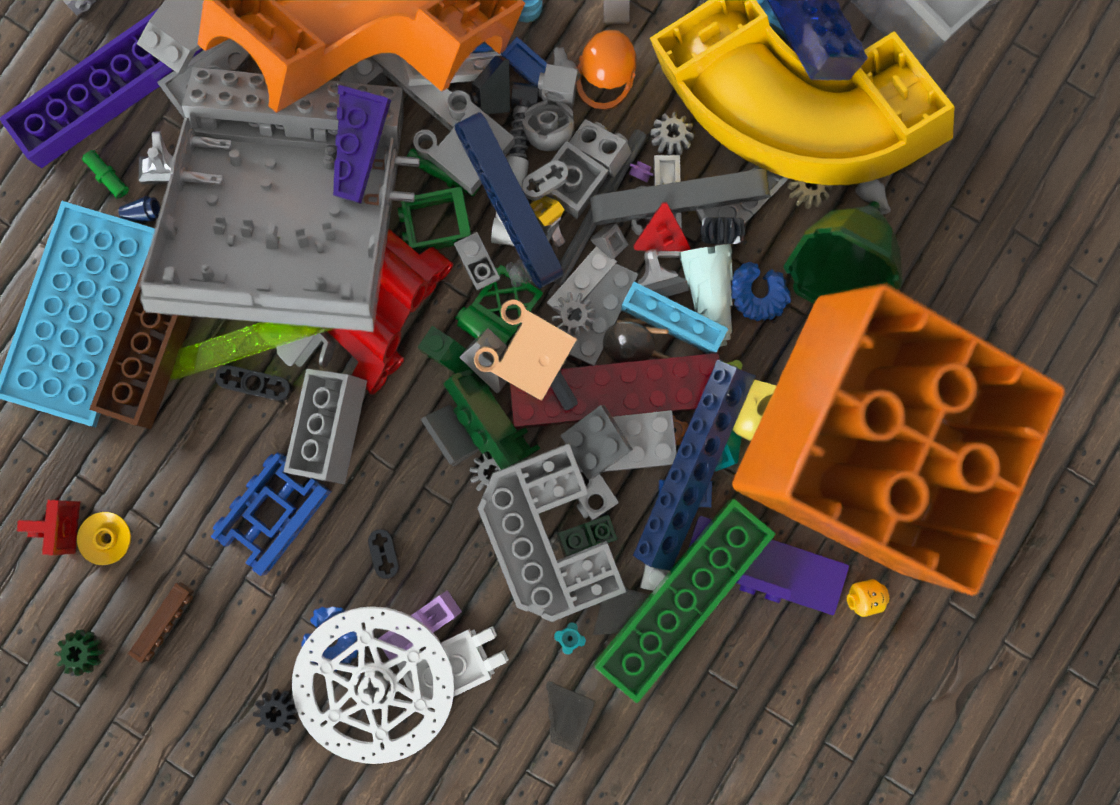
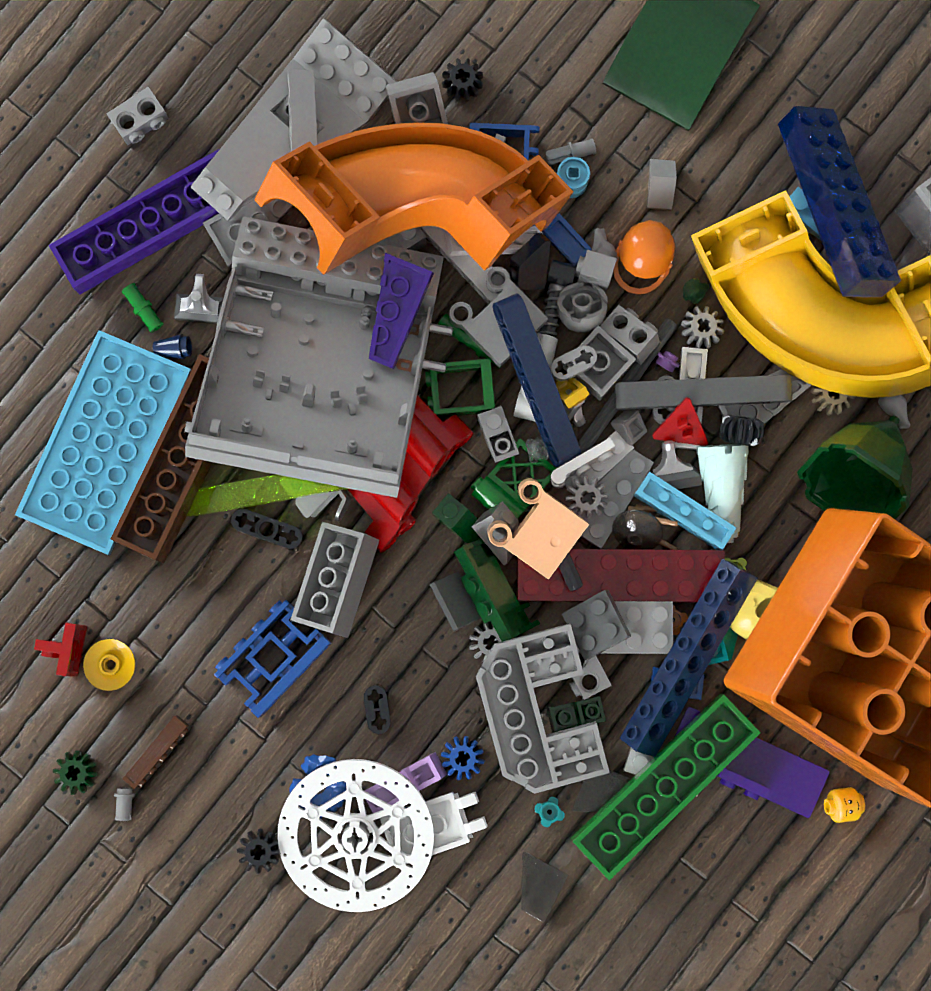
camera: 10 degrees right, 0 degrees up
blue piece [731,262,791,322] -> none
none -> light grey pin [114,787,135,821]
none -> blue gear [441,736,484,780]
none -> white plate [551,438,615,488]
none -> clear green plate [683,278,709,304]

